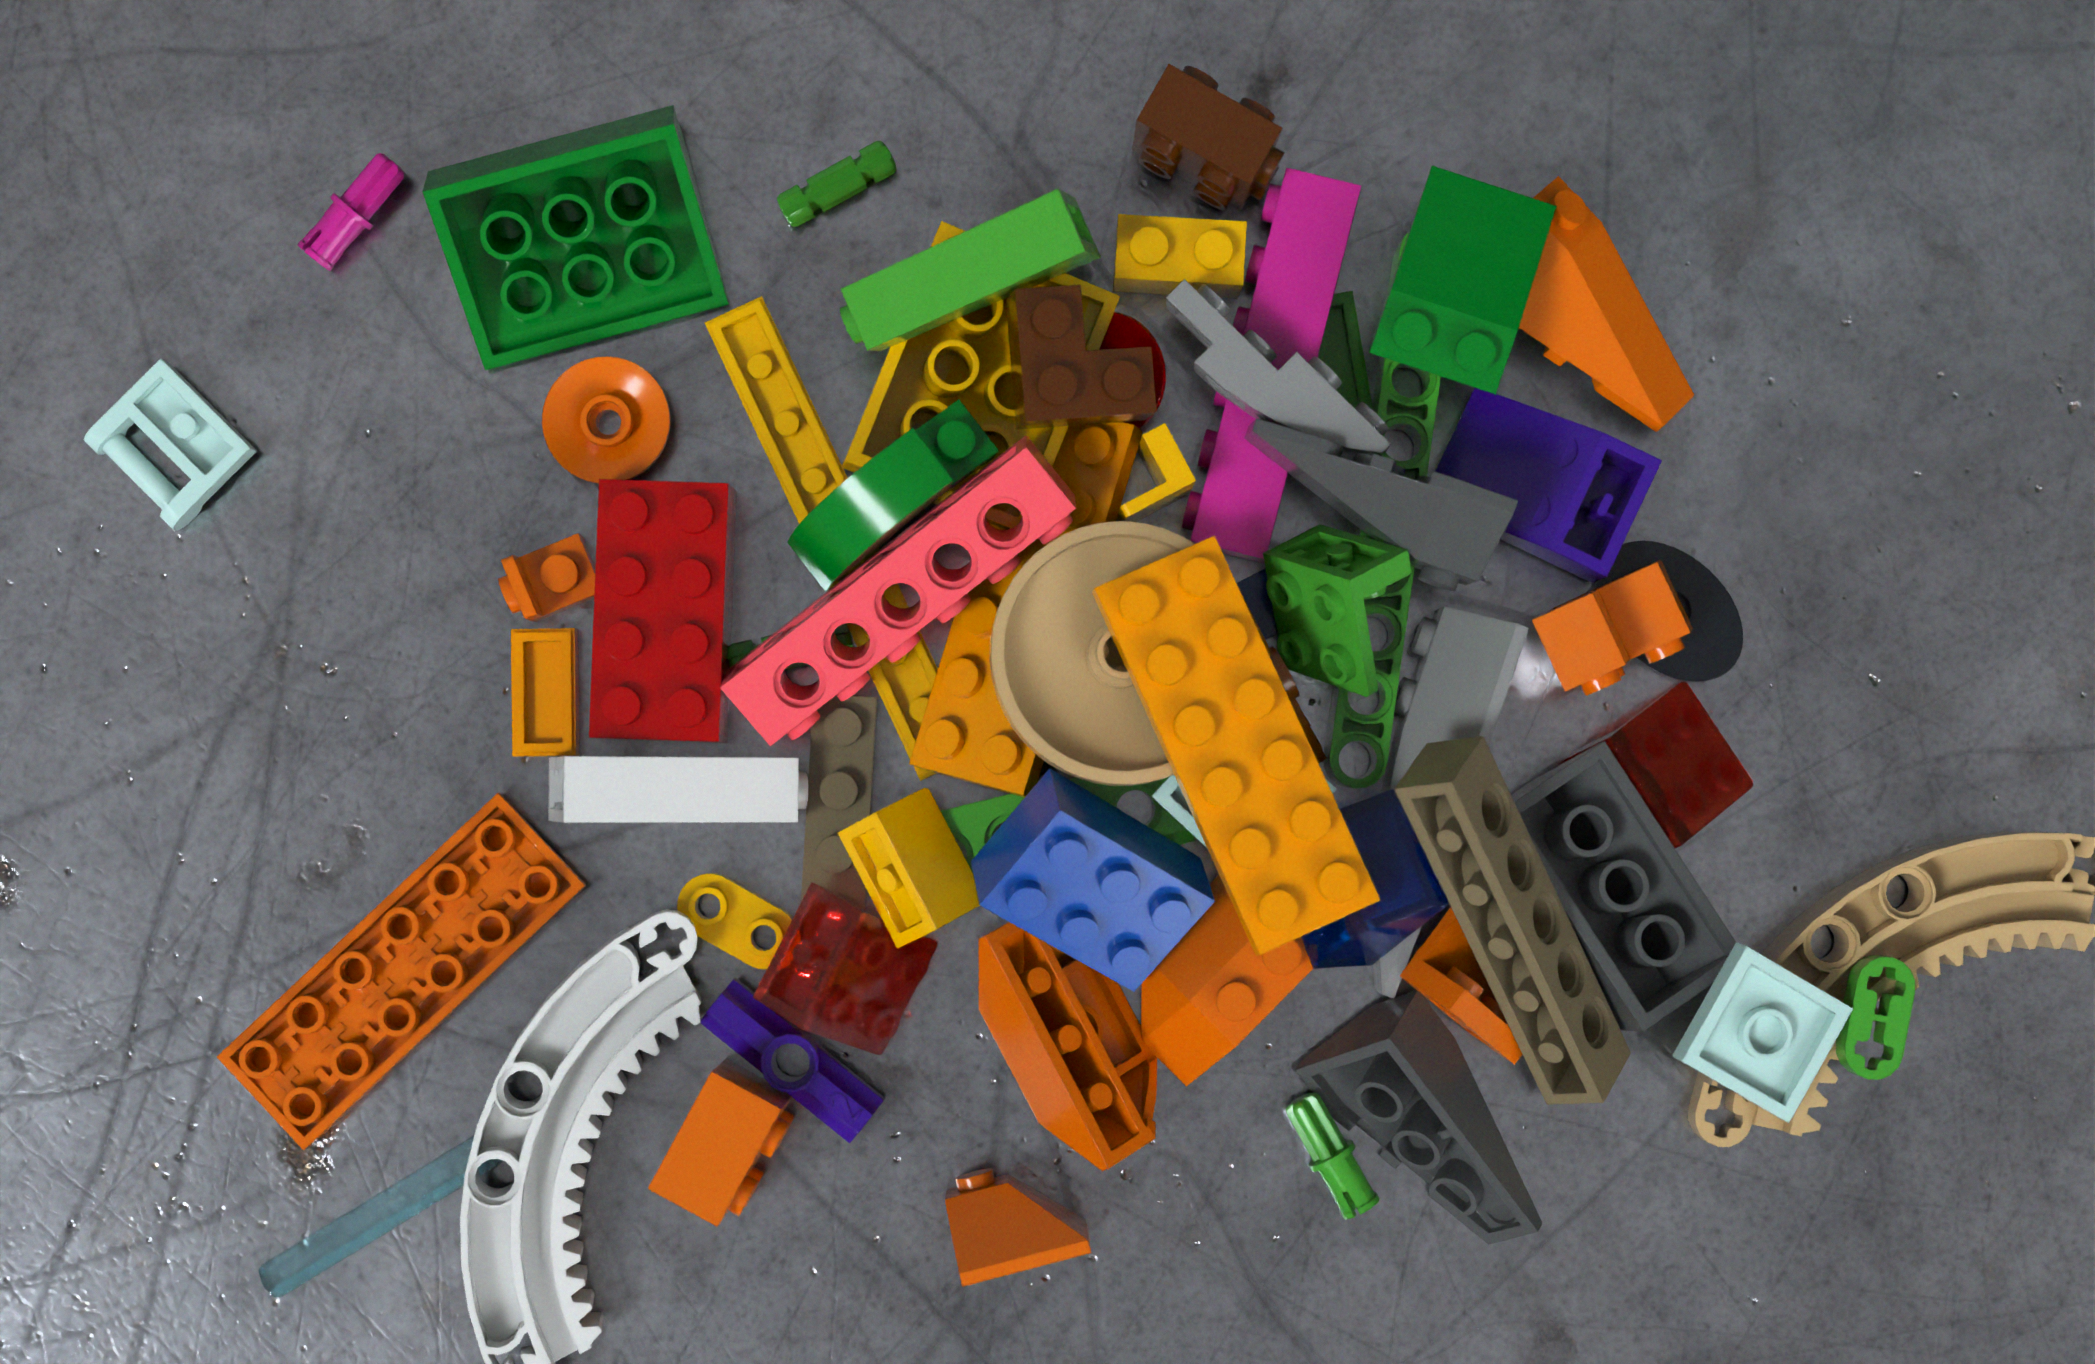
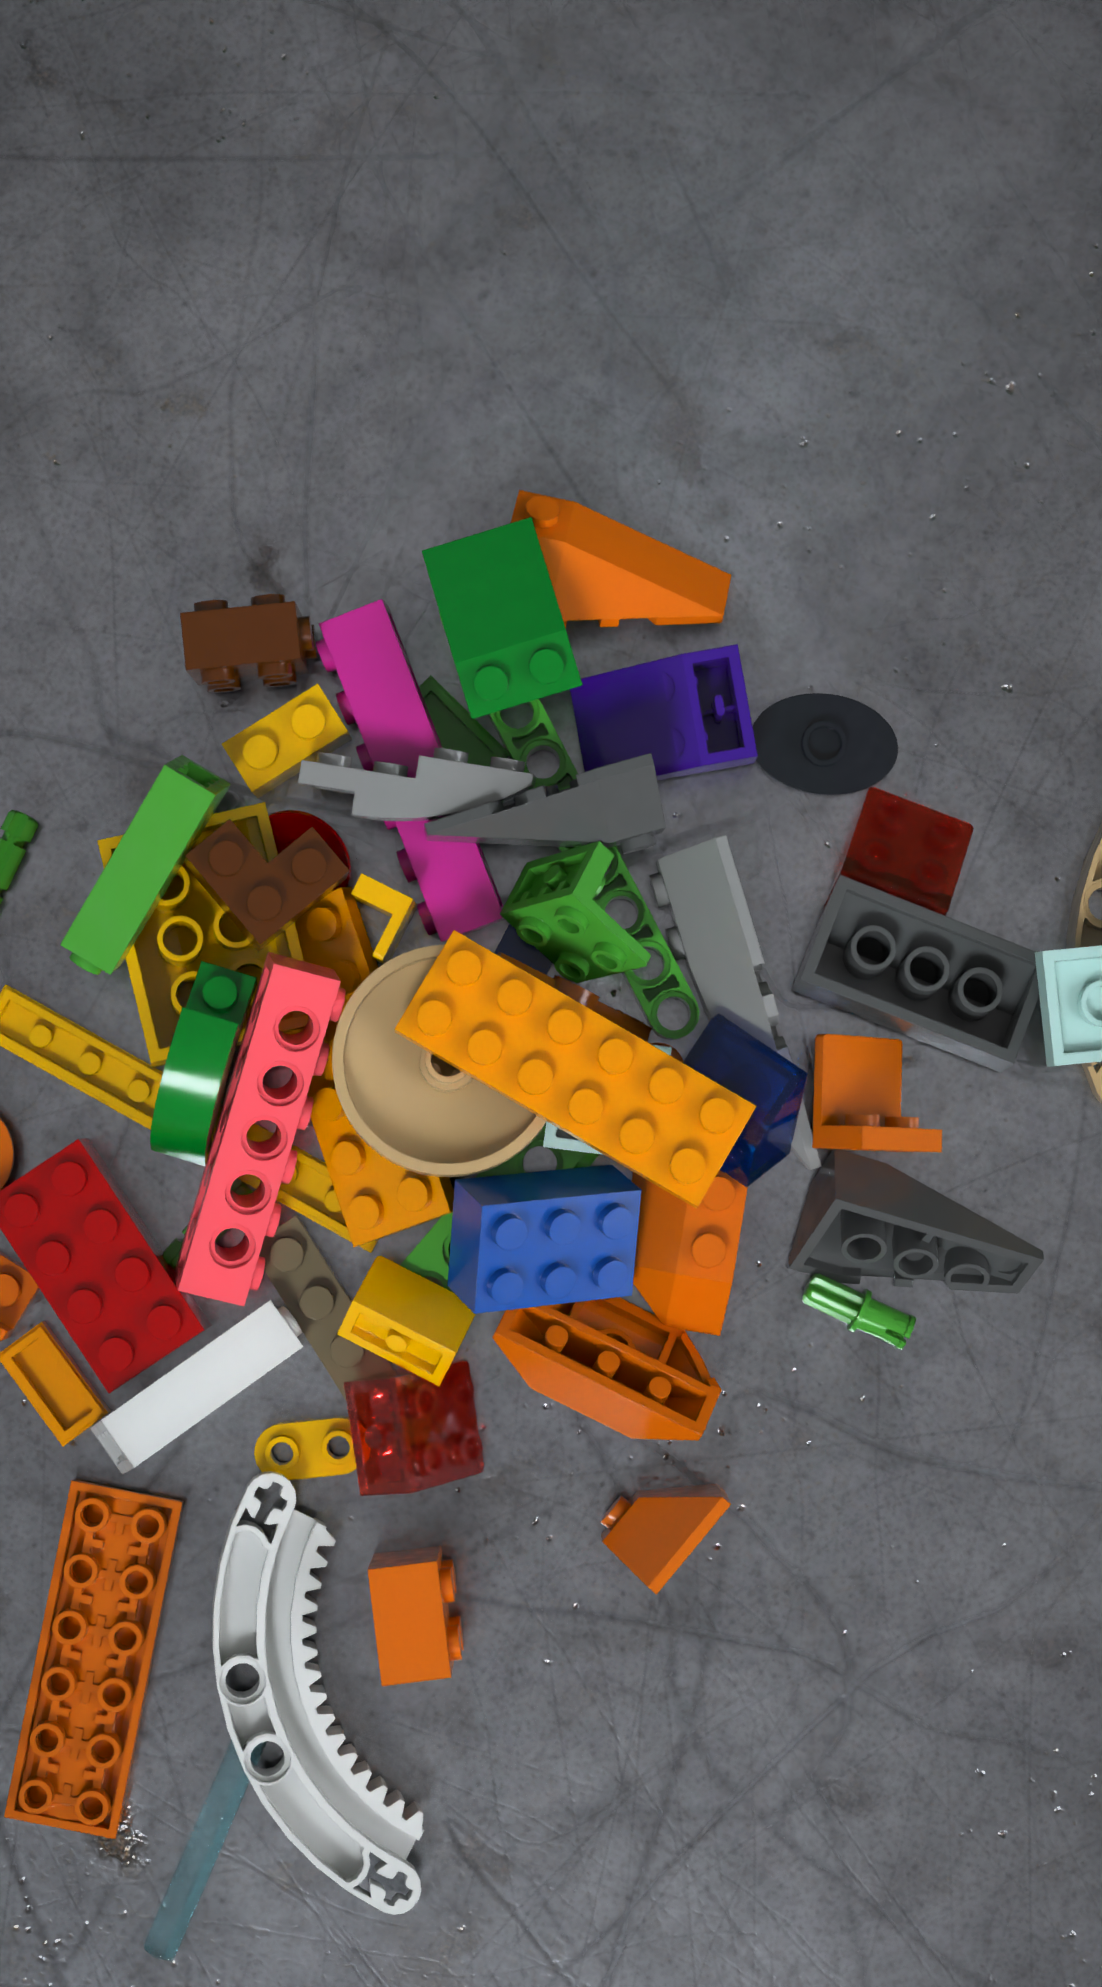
camera: 30 degrees left, 0 degrees up
dark purple piece [700,978,885,1143] -> none
dark tan brick [1394,736,1631,1105] -> none
orange brick [1532,559,1693,696] -> none

